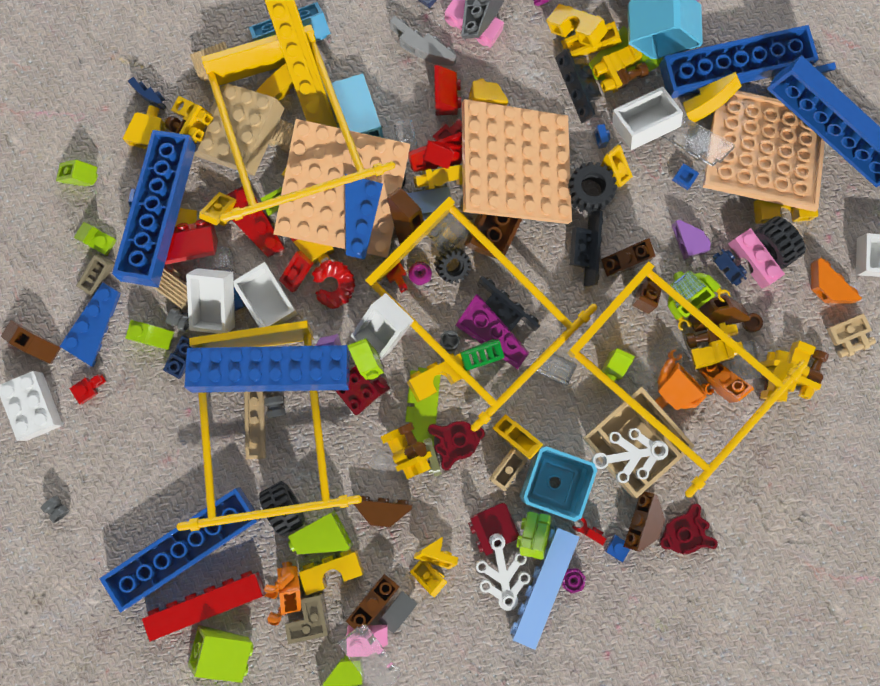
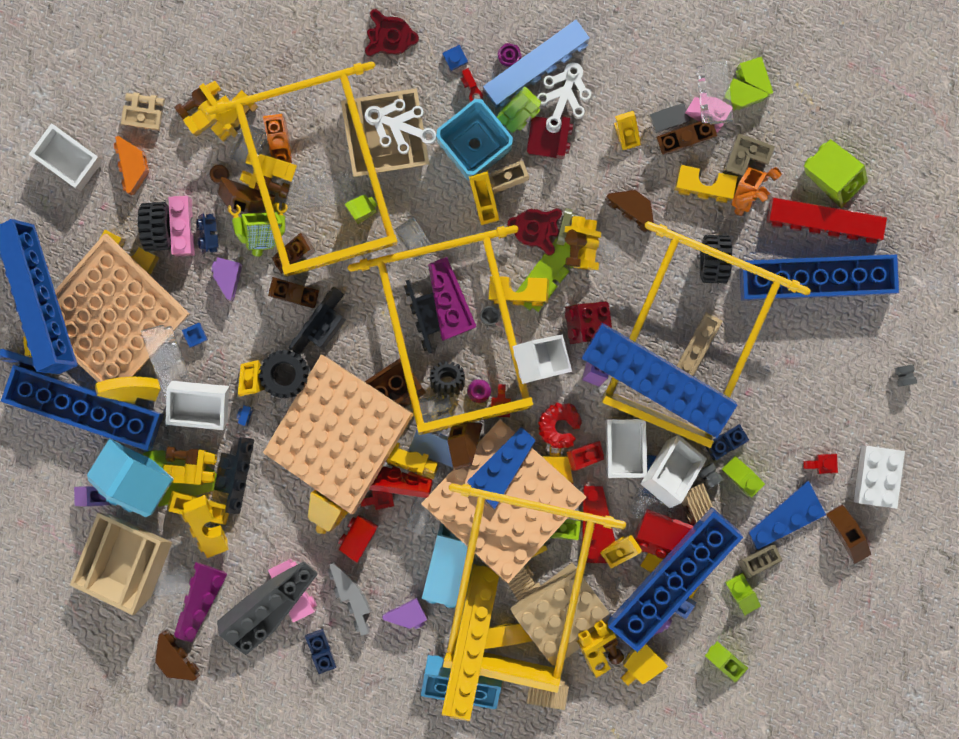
camera: 140 degrees left, 5 degrees up
dark blue slope [128,77,166,110] -> none
dark grey wheel [263,396,286,418] -> none
lime slope [288,510,353,554] -> none
lime slope [348,338,384,380] -> none
yellow slope [414,537,458,569] -> none
red slope [423,140,462,169] -> none
green slope [460,339,504,371] -> none
reddish brown slope [623,491,665,552] -> none
orange torso [655,350,714,410] -> none
none -> medium lavender slope [382,597,428,629]

